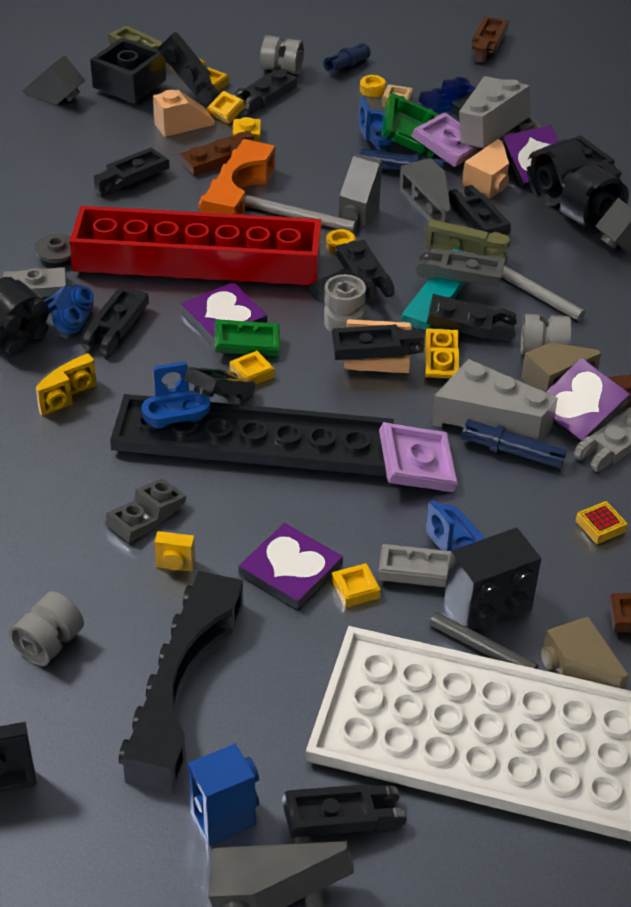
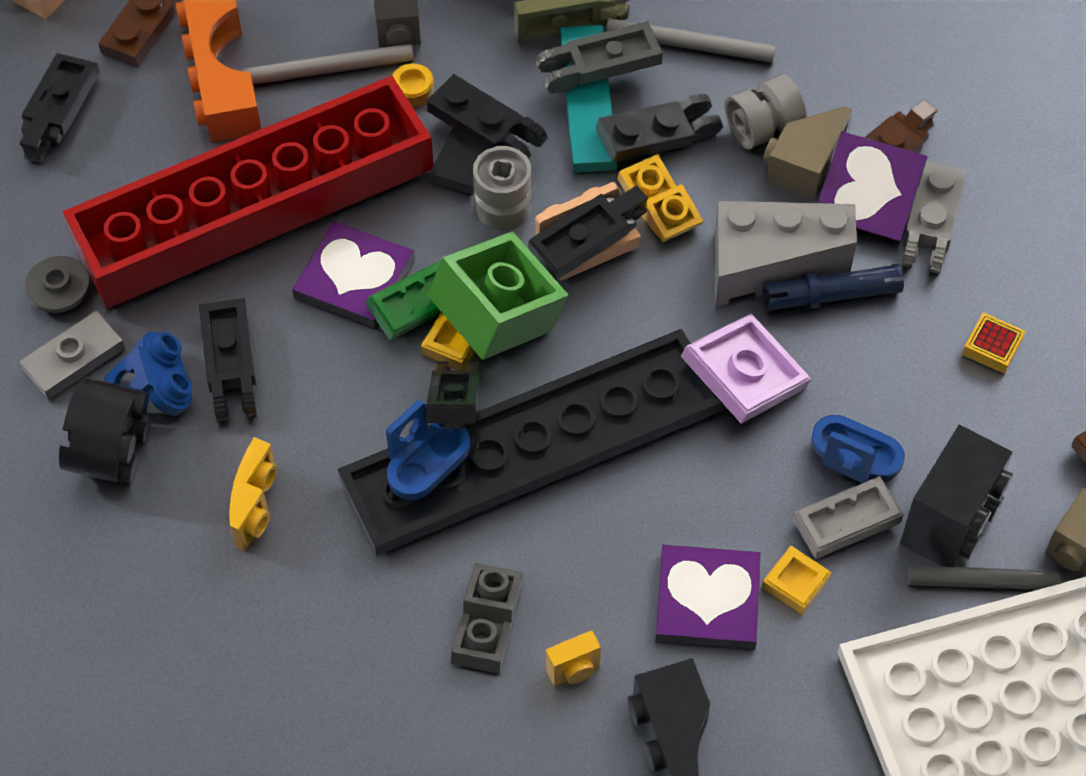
camera: 30 degrees left, 15 degrees up
none -> bright green brick [427,231,569,360]

